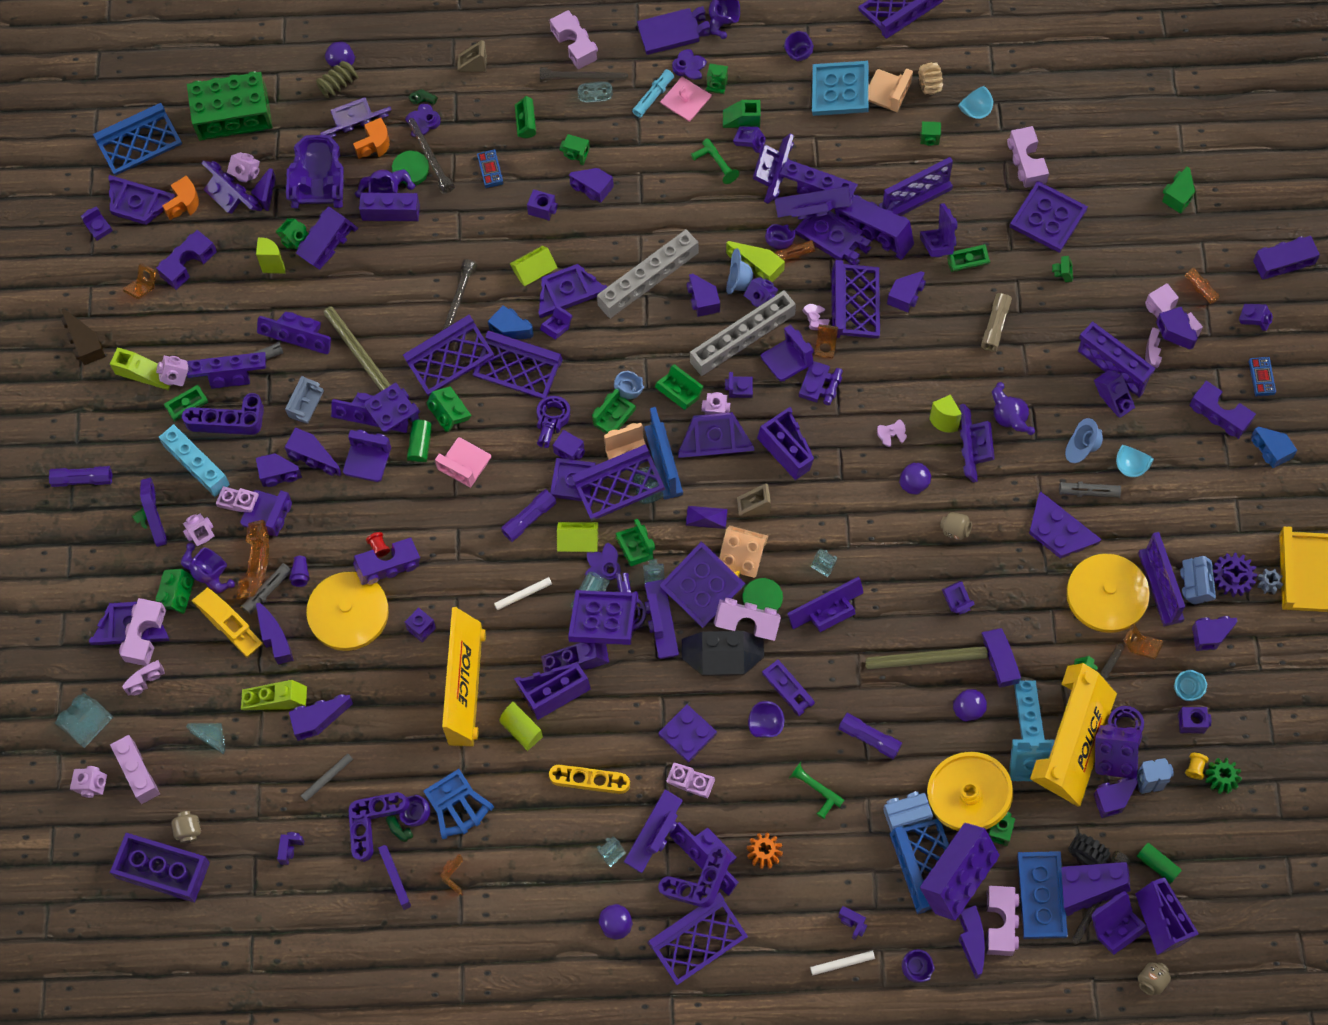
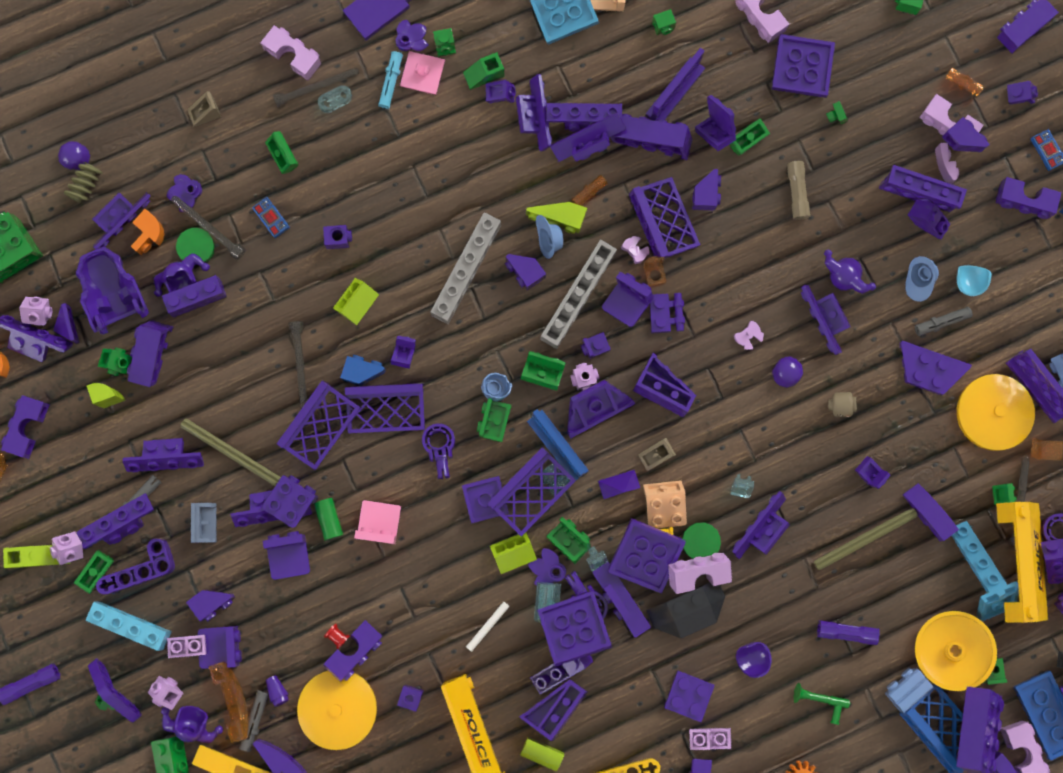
camera: 30 degrees left, 15 degrees up
dark purple slope [285,427,342,477] -> none
dark green arm [409,90,438,105] -> none
green bracket [426,386,472,432] -> none
dark purple axle [501,489,556,542] -> none
dark purple wing [539,264,607,318] -> none
dark purple brick [553,430,585,460] -> none
green brick [560,134,590,165] -> none
dark purple slope [569,168,614,203] -> none
light nougat bracket [604,423,645,459] -> none
green piece [691,138,740,184] -> none
dark purple brick [743,277,778,308] -> none
dark purple plate [762,660,815,716] -> none
dark purple hair [765,224,795,250] -> none
dark purple tile [795,211,871,265] -> none
lime brick [929,395,962,433] -> none
dark purple hair [953,689,987,722] -> none

